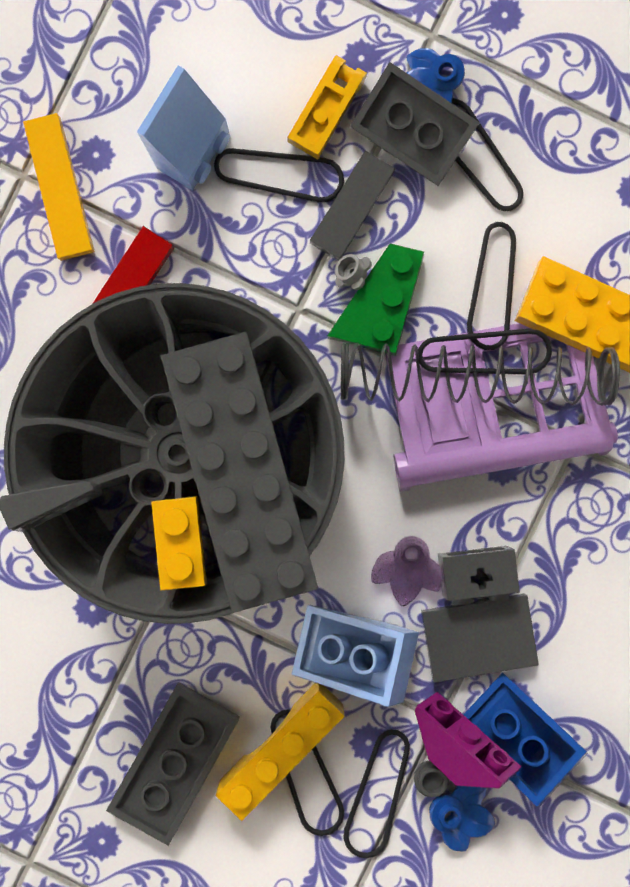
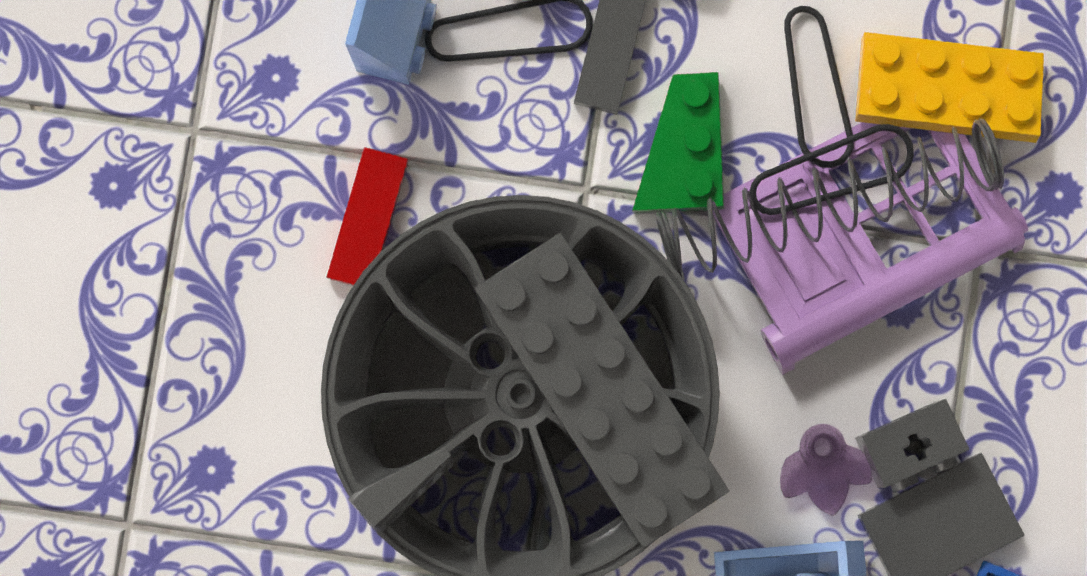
camera: 20 degrees left, 5 degrees down
yellow tile [23,113,95,261] -> none
yellow plate [151,496,207,591] -> none
light grey plate [335,254,372,290] -> none

